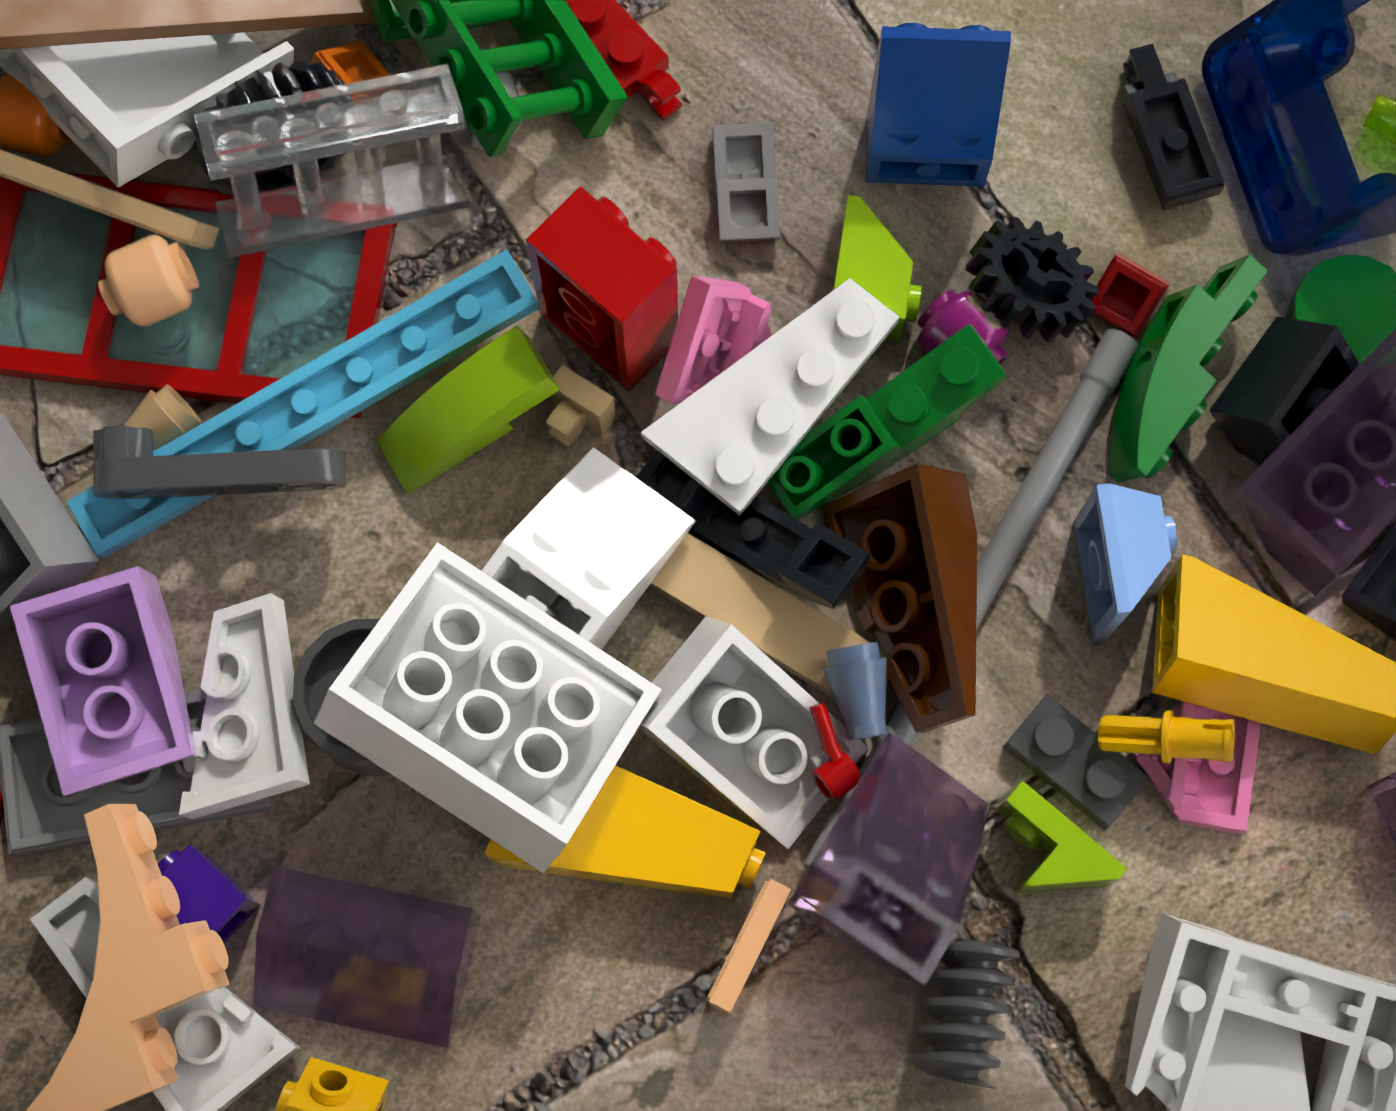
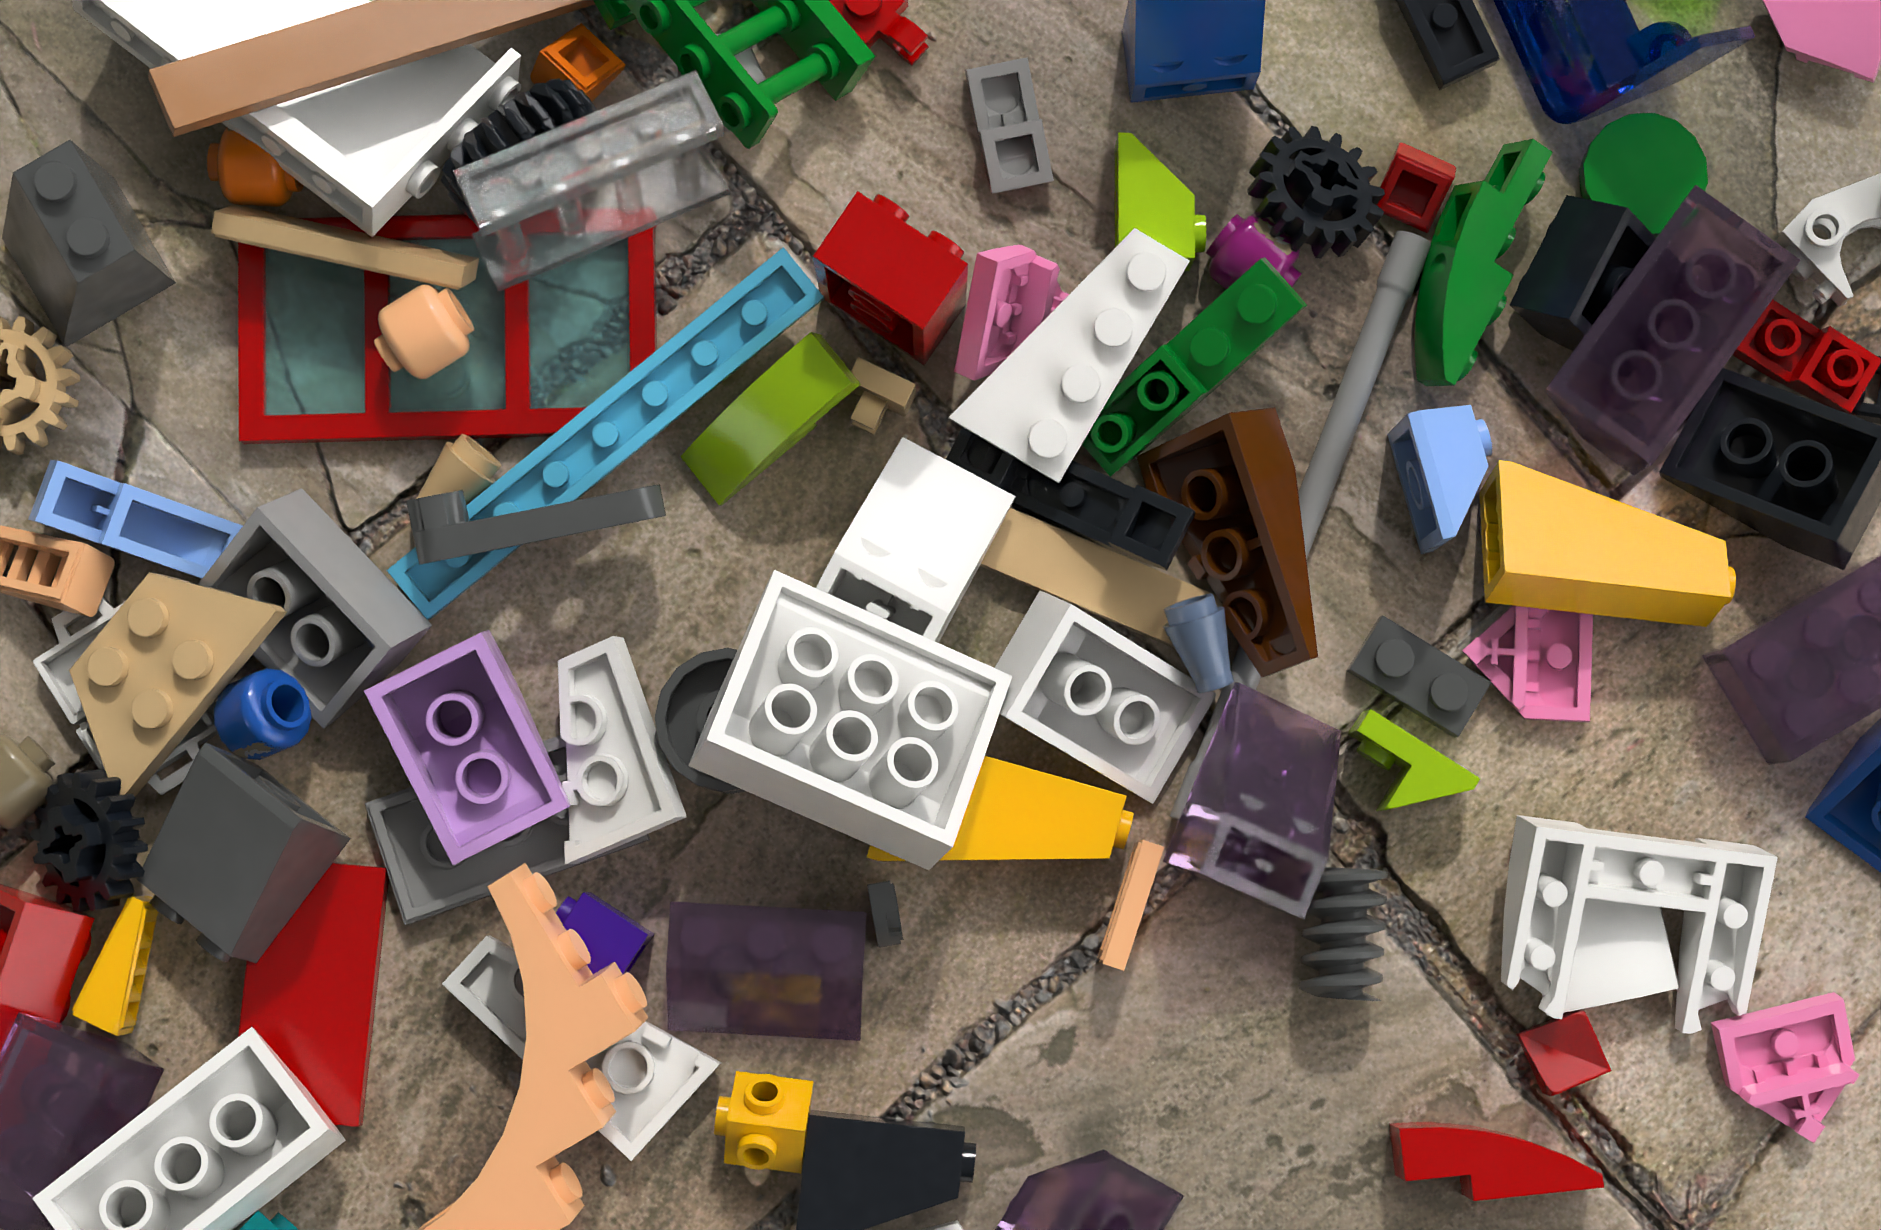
camera: 10 degrees left, 10 degrees up
red hand [809,702,860,799] -> none
yellow axle [1098,710,1235,764] -> none
none -> dark grey tile [867,881,904,948]

